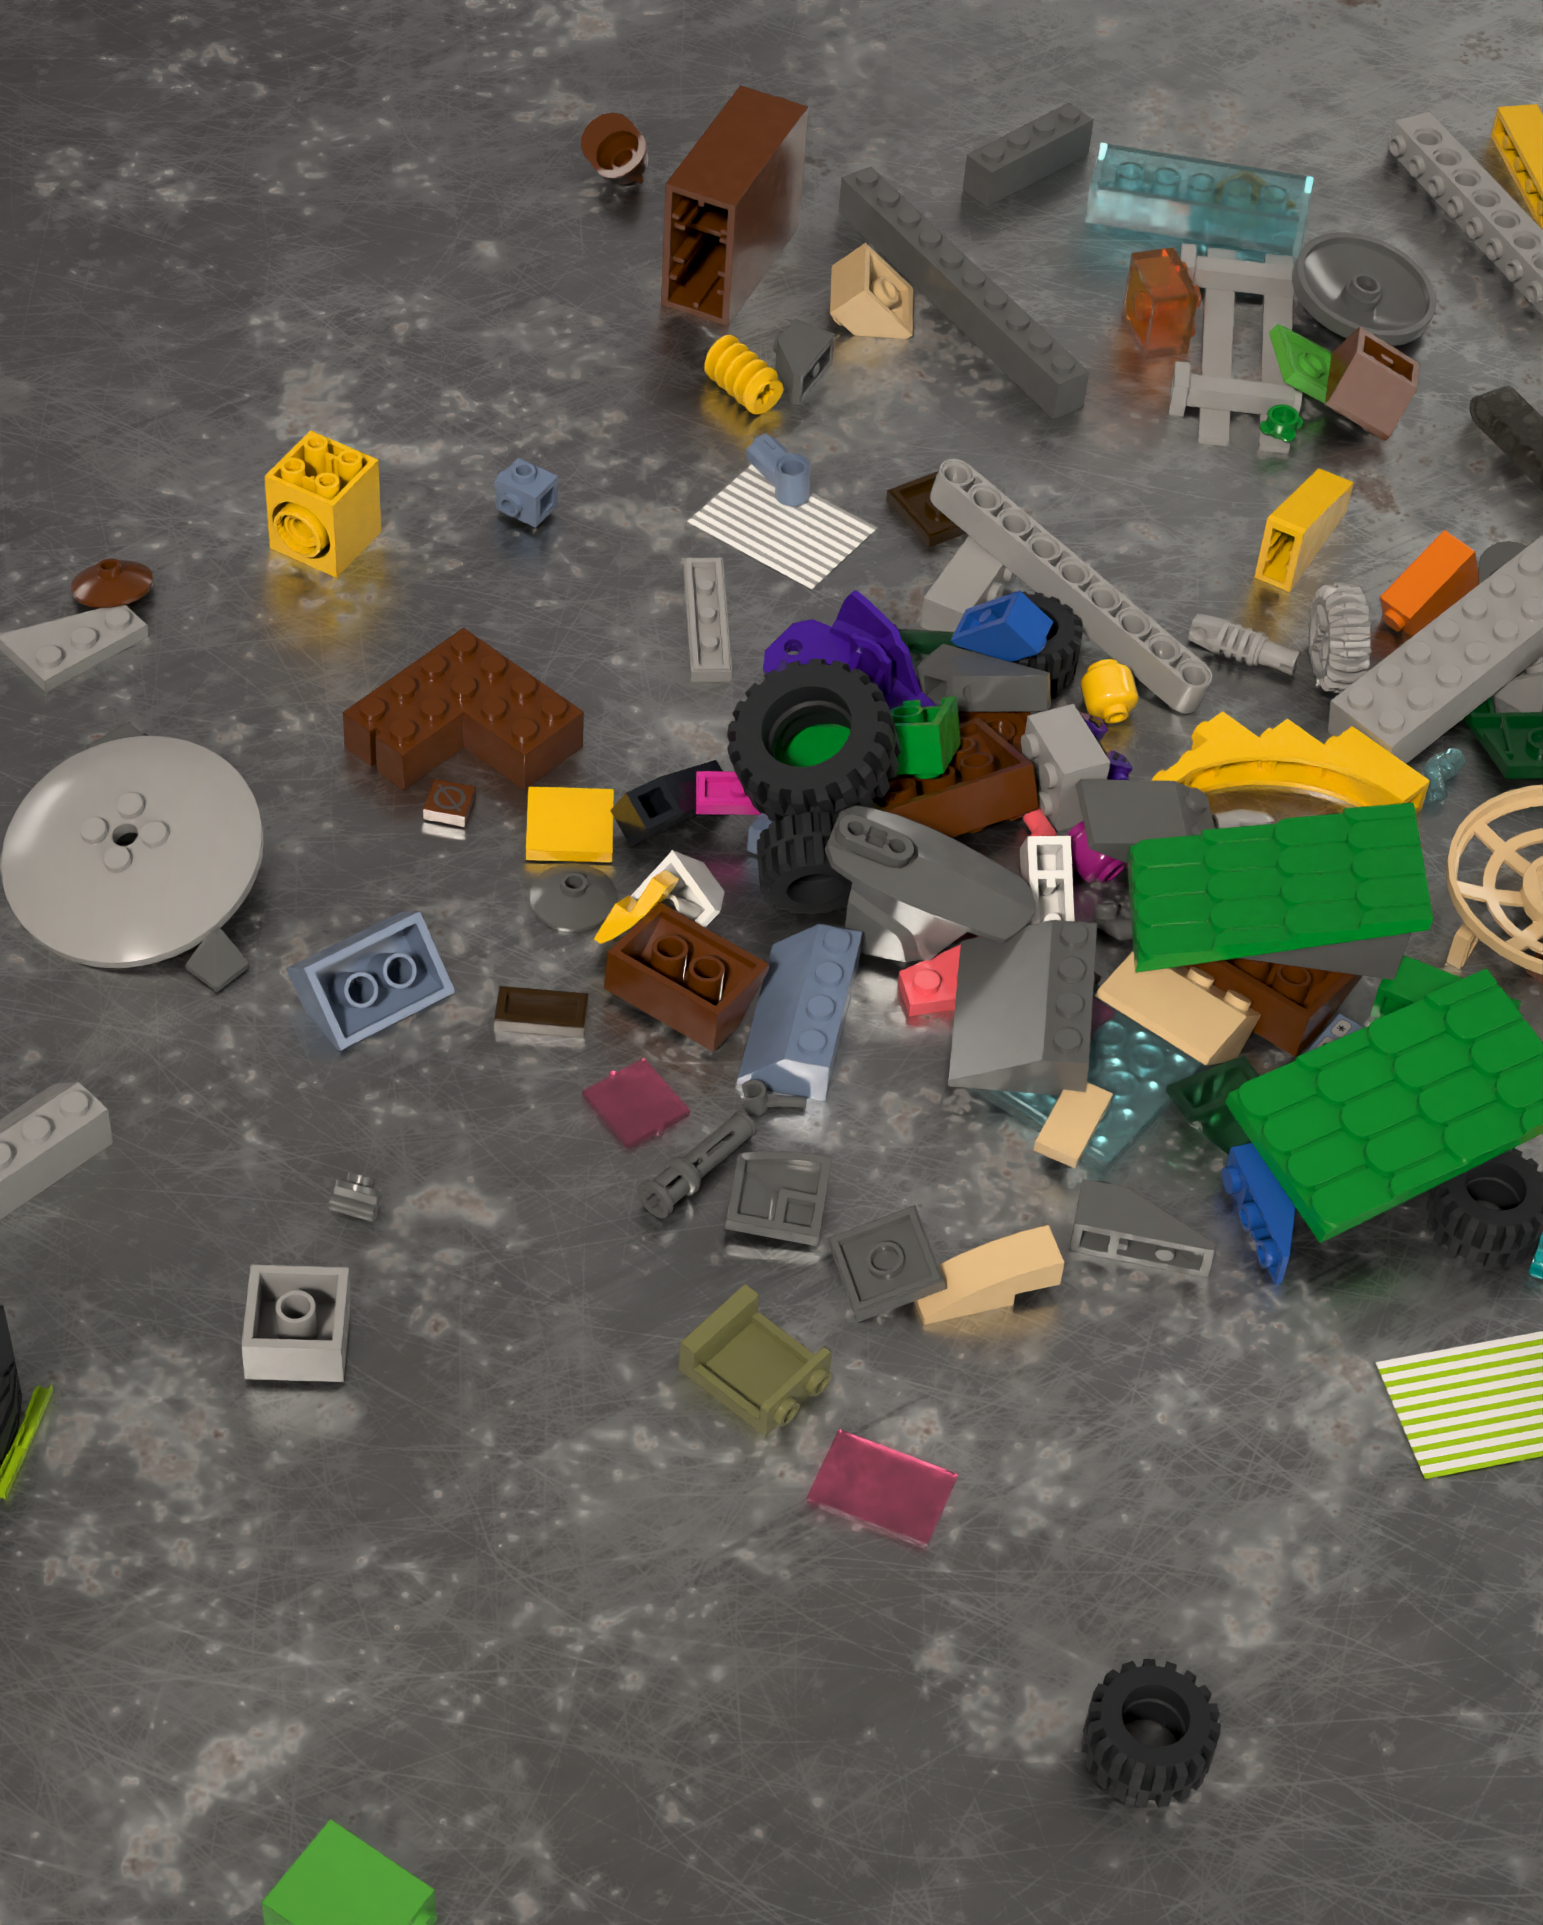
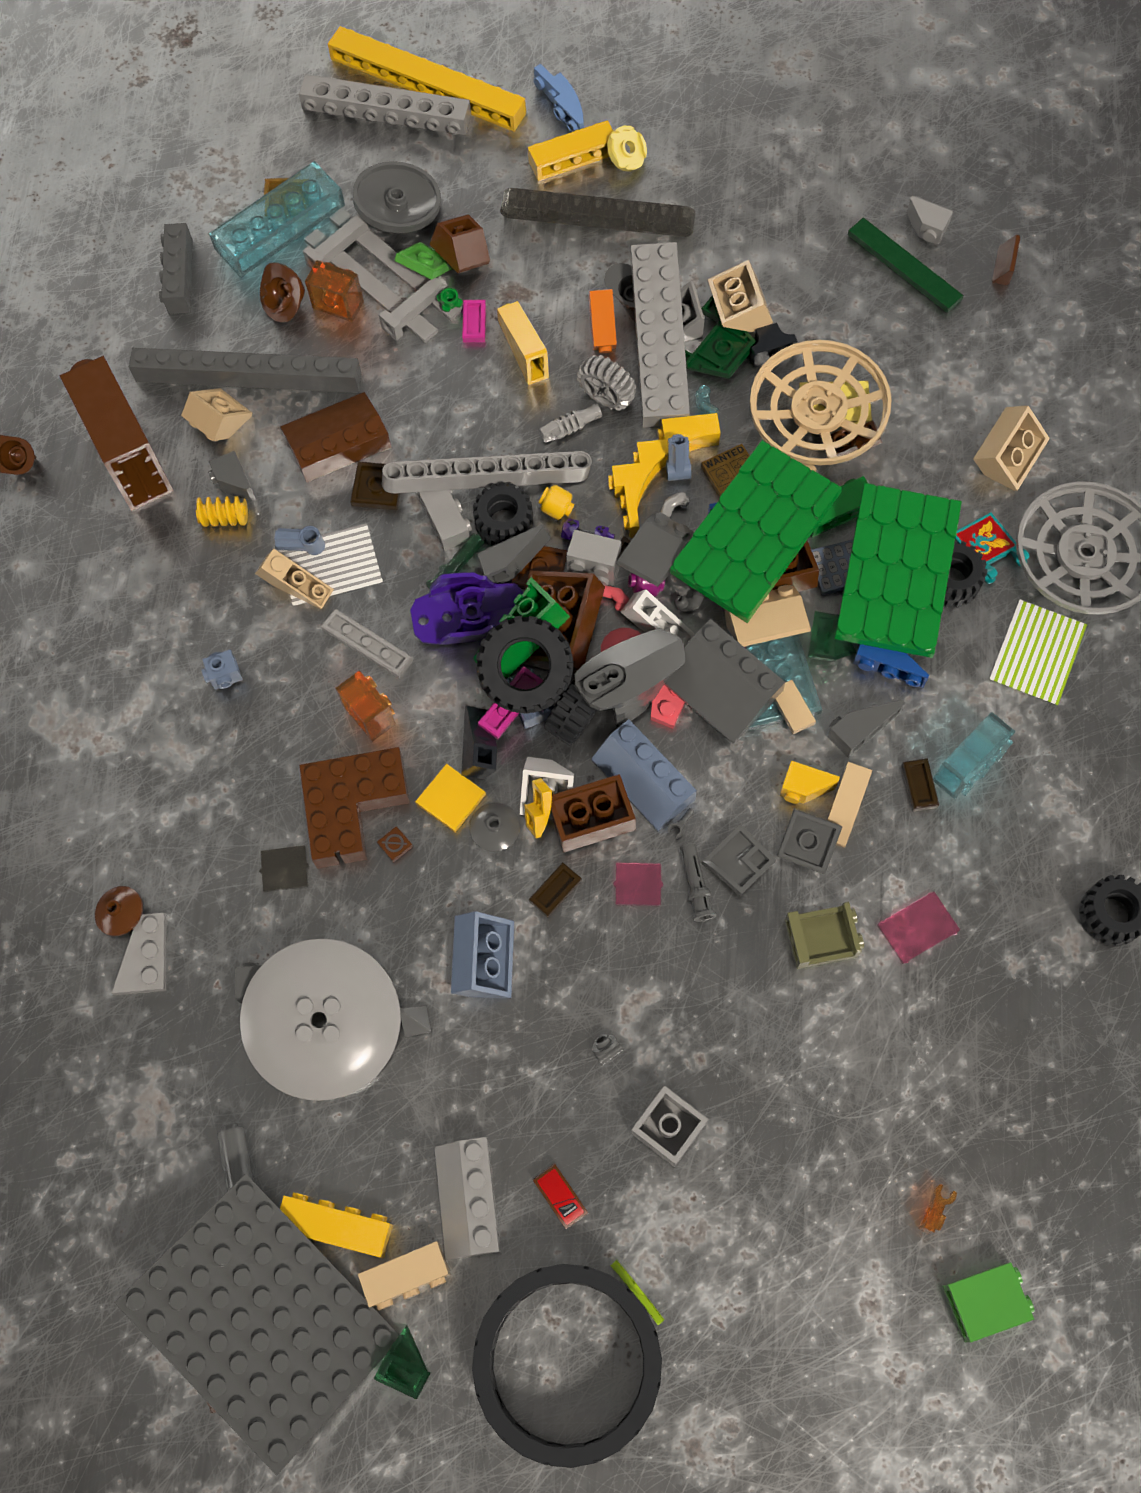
camera: 45 degrees left, 20 degrees up
yellow brick [264,430,381,578] -> none
blue slope [951,590,1053,662] -> none
none -> tan slope [255,548,334,609]
none -> clear smoke piece [259,845,310,892]
none -> reddish brown hat [260,262,305,323]
none -> reddish brown slope [280,392,392,483]
none -> clear orange brick [335,670,396,742]
none -> dark pink tile [462,300,486,343]
none -> slope [532,1163,588,1229]
none -> sand blue piece [666,434,691,481]
none -> yellow slope [780,761,840,804]
none -> dark brown tile [902,758,939,812]
none -> clear orange plate [919,1184,957,1234]
none -> clear light blue brick [933,712,1016,800]

